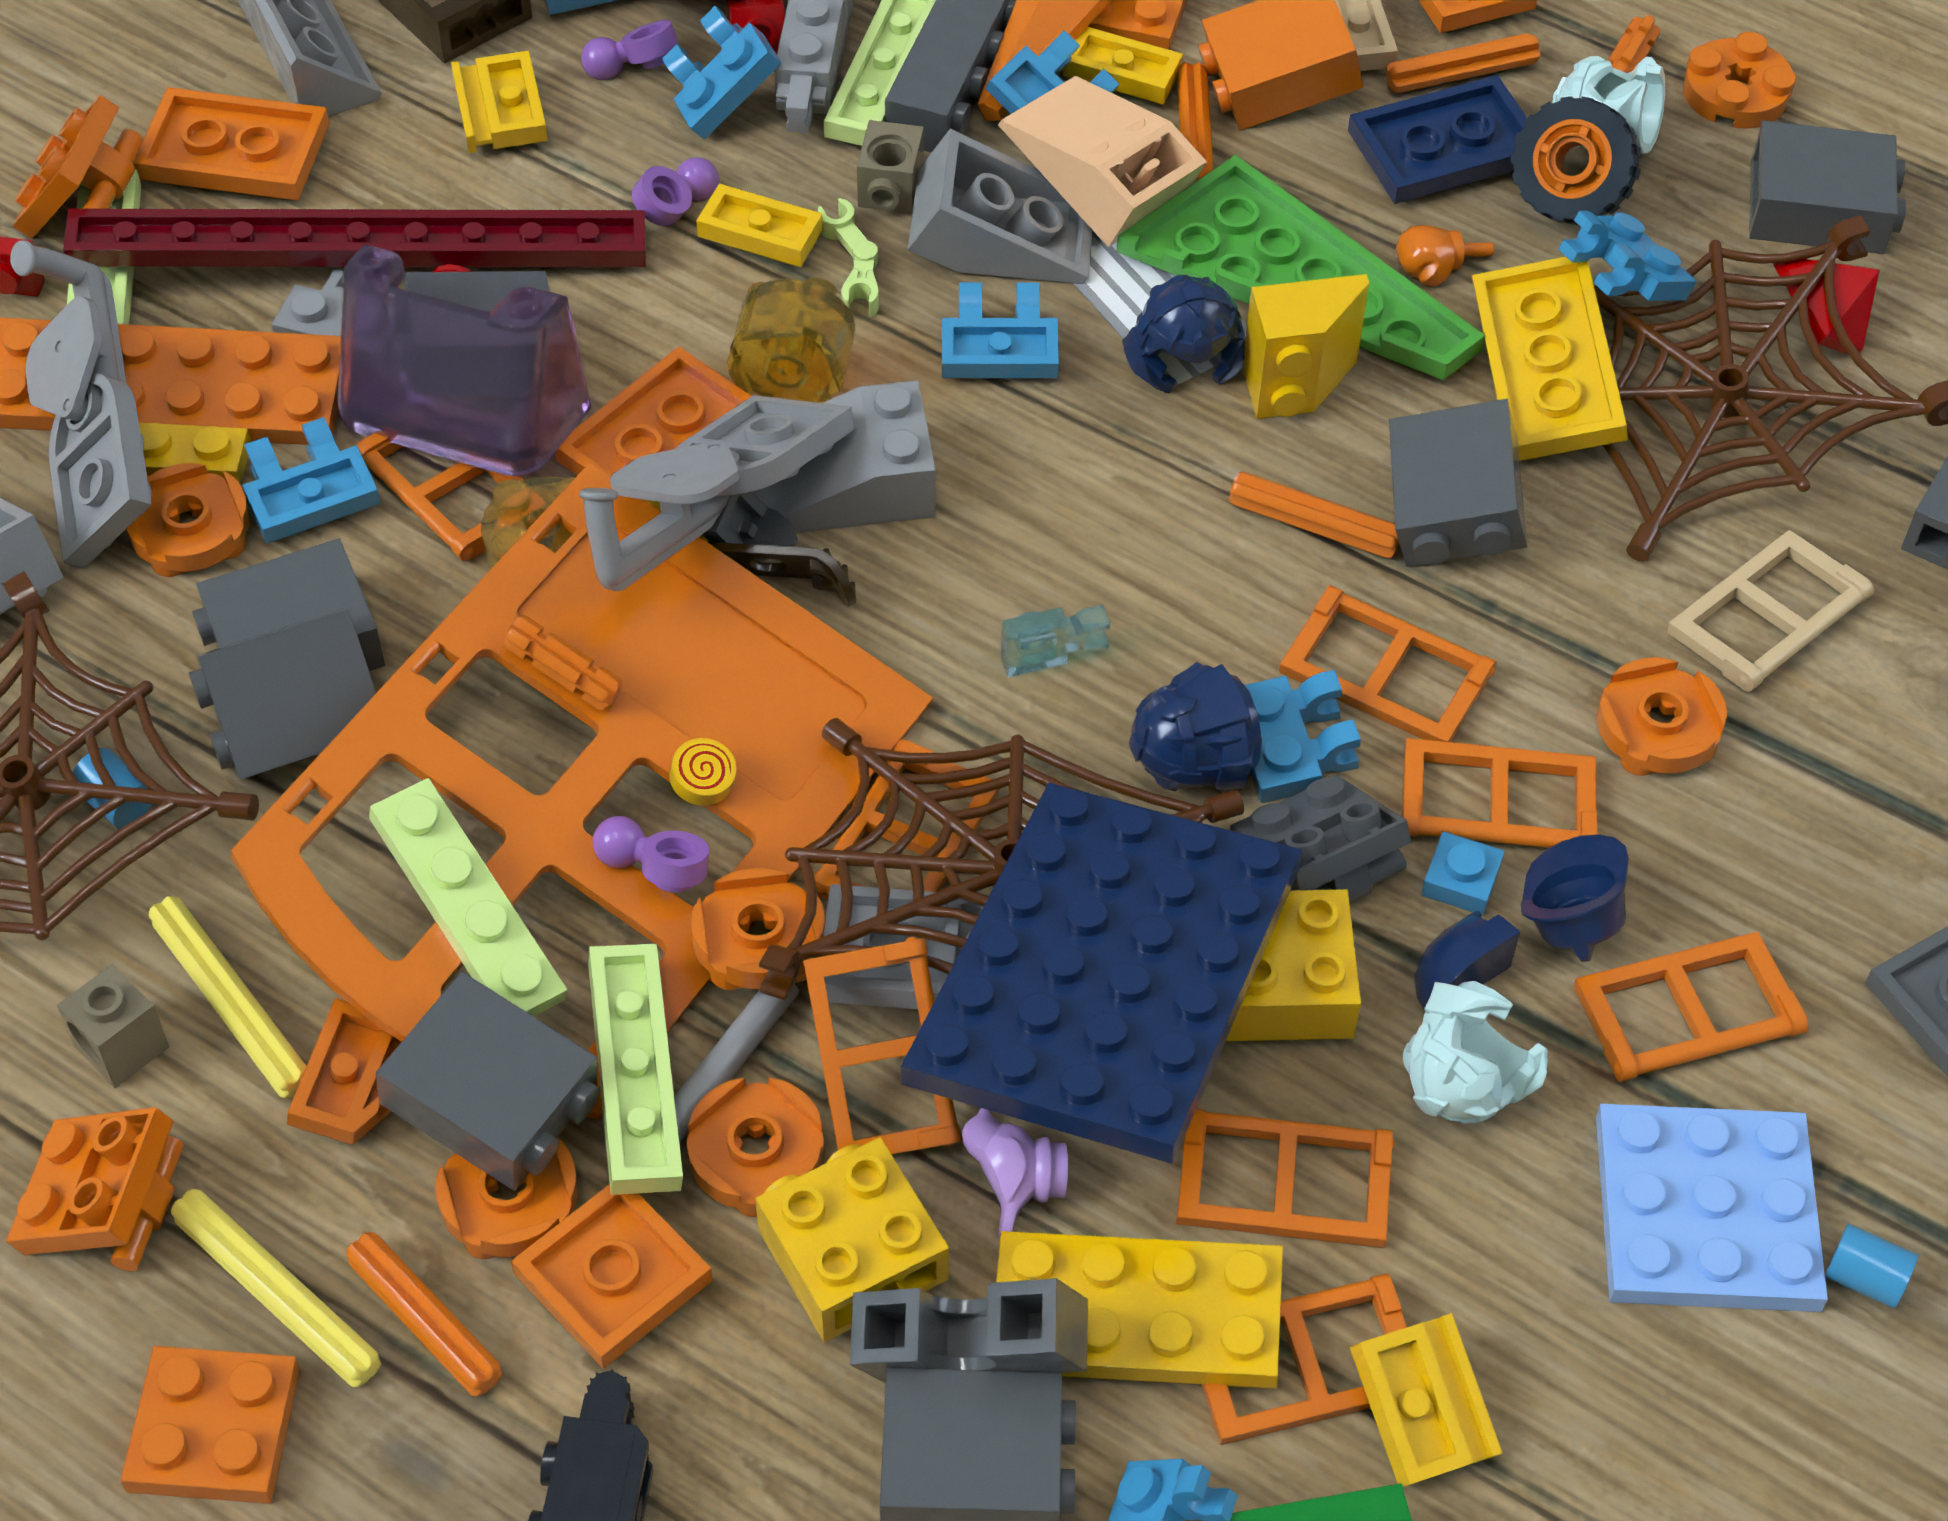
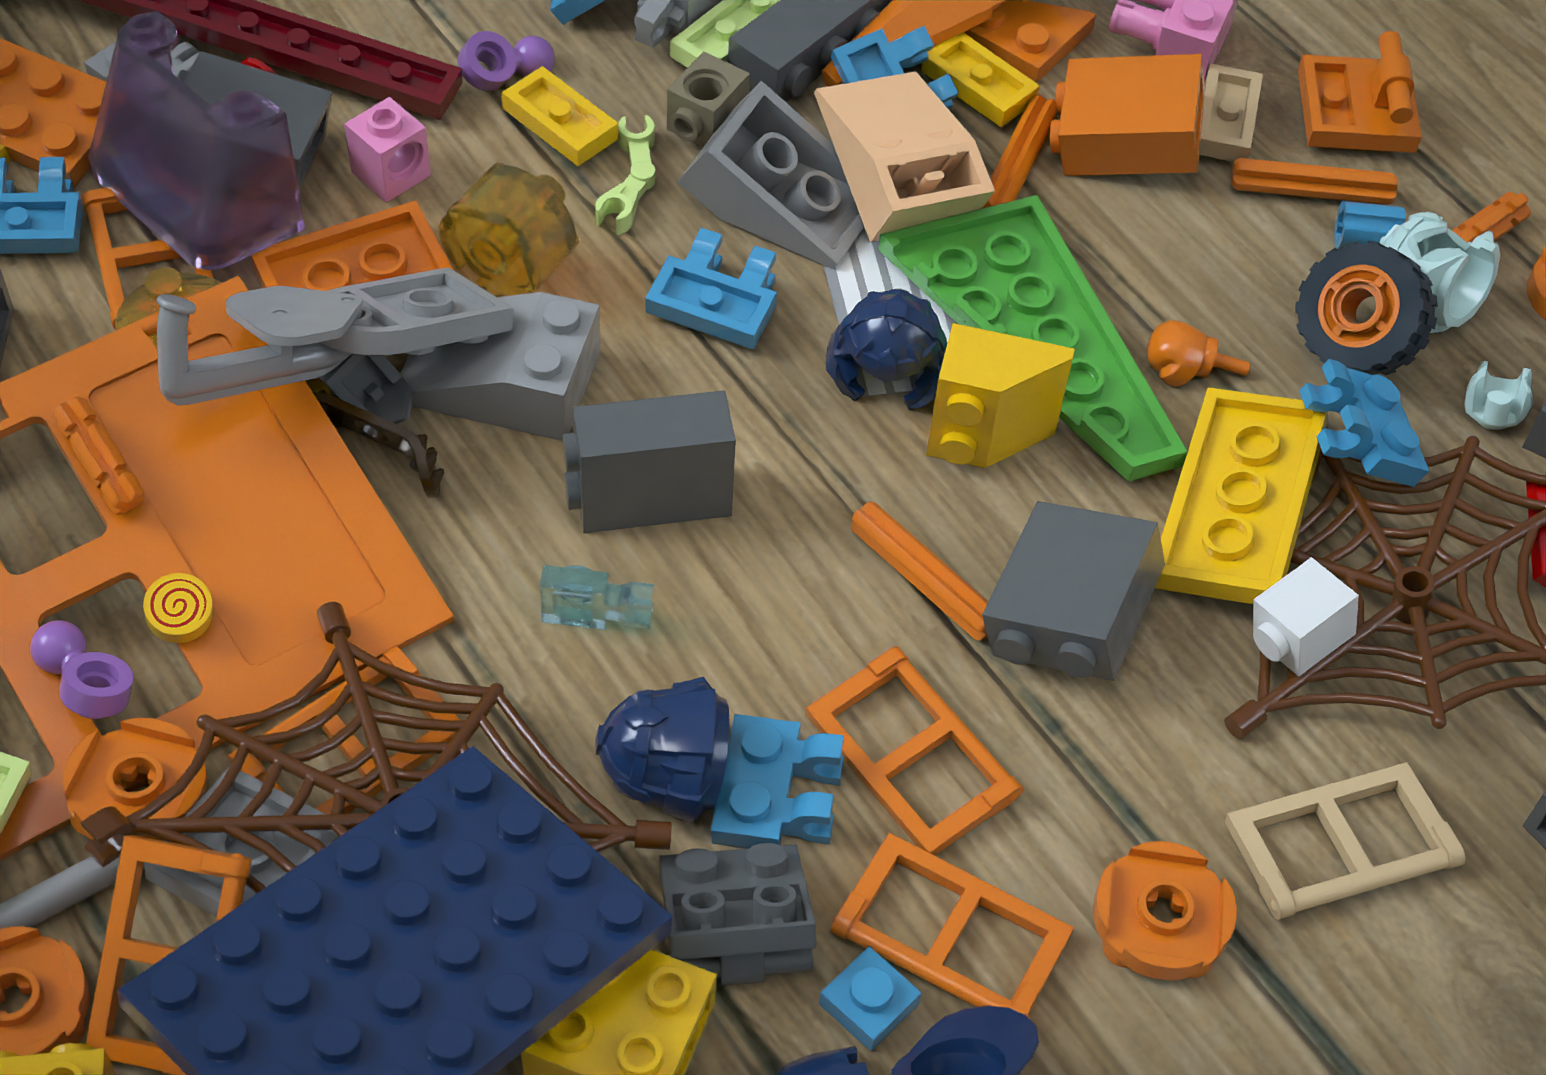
camera: 20 degrees right, 0 degrees up
dark blue plate [1348,75,1527,204] -> none
none -> bright pink brick [344,97,431,203]
none -> dark grey brick [562,390,736,533]
none -> white brick [1253,557,1359,677]
none -> dark azure piece [1334,201,1406,249]
none -> light aqua arm [1464,361,1534,430]

